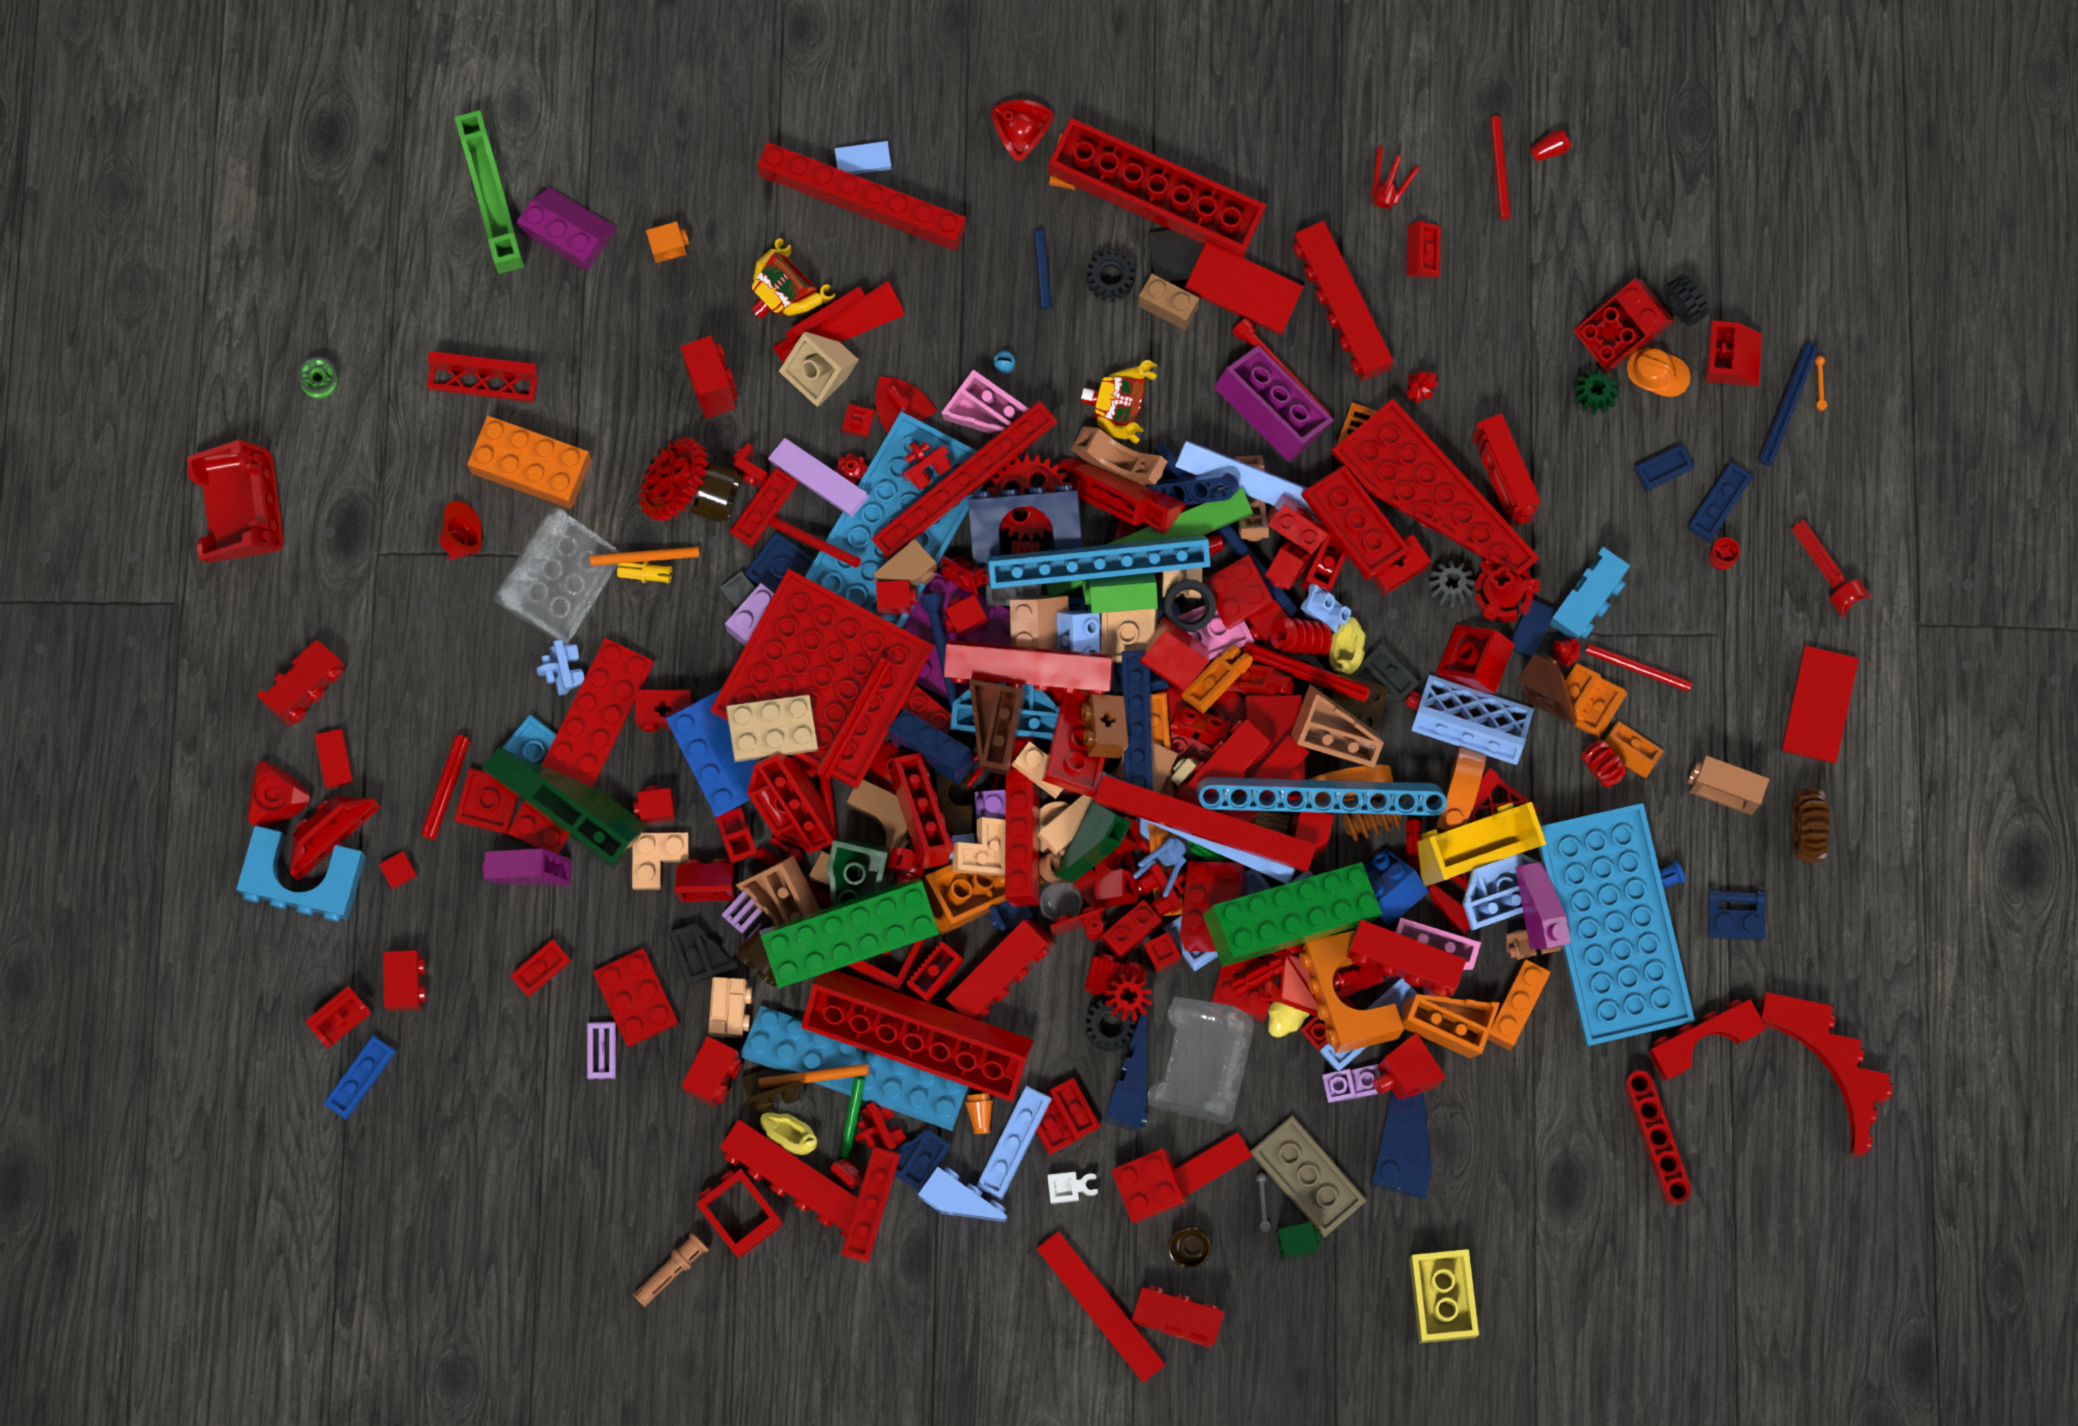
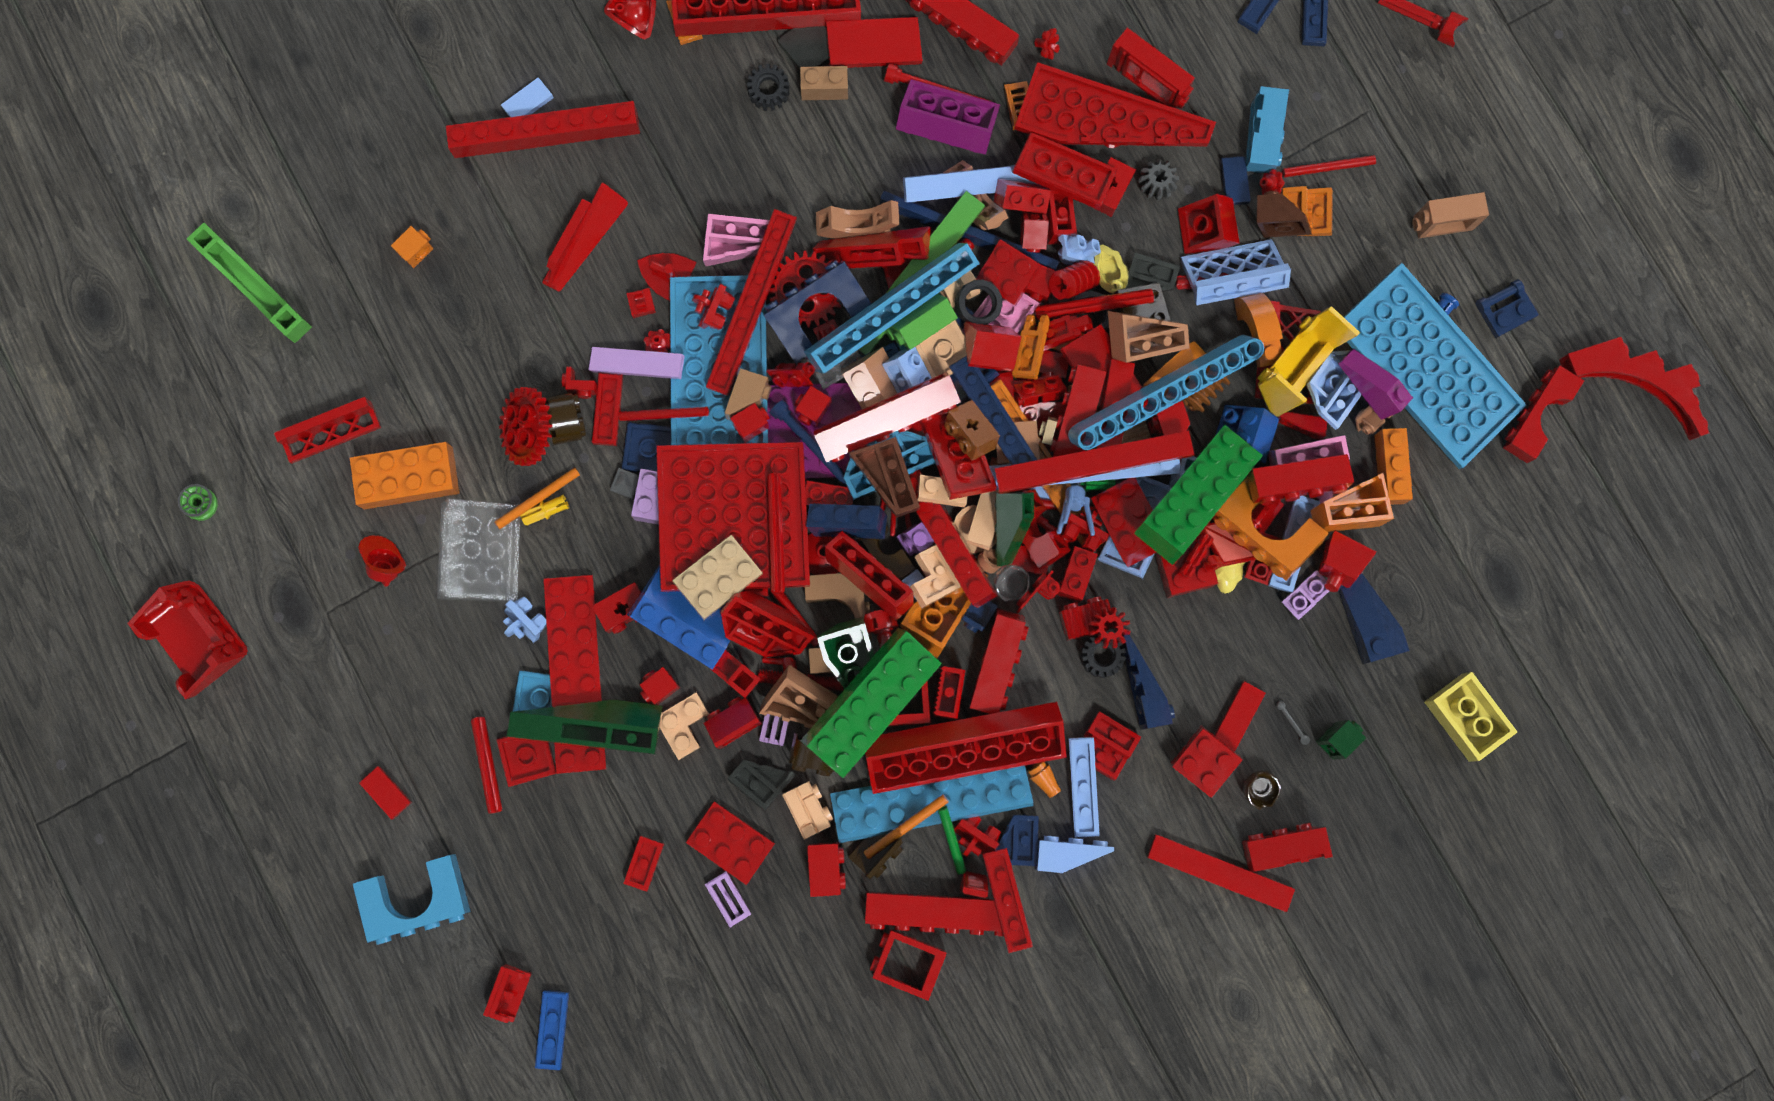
camera: 35 degrees left, 5 degrees up
red hat [247,761,310,826] -> none
red wedge [256,640,345,728] -> none
red wedge [290,797,381,882] -> none
red tile [379,851,417,890] -> none
red brick [383,950,427,1012] -> none
magenta slope [482,848,571,886] -> none
magenta slope [517,188,617,272] -> none
nougat pin [633,1232,709,1307] -> none
red brick [680,336,738,420] -> none
torso [751,238,836,319] -> none
light yellow arm [760,1113,817,1155] -> none
tan slope [779,332,859,407] -> none
dark azure hinge [994,350,1015,374] -> none
dark blue bar [1034,230,1051,310] -> none
white plate [1048,1172,1098,1204] -> none
torso [1081,360,1157,443] -> none
red panel [1143,932,1181,974] -> none
dark blue beam [1147,473,1239,505] -> none
clear windscreen [1148,996,1254,1125] -> none
dark tan tile [1250,1116,1367,1238] -> none
red axle [1406,819,1421,873] -> none
red piece [1474,559,1540,622] -> none
red gear [1581,740,1626,788] -> none
orange slope [1604,721,1664,778] -> none
red beam [1624,1070,1691,1206] -> none
red wheel [1709,537,1740,570] -> none
red tile [1781,645,1859,764] -> none
reddish brown gear [1791,788,1830,863] -> none

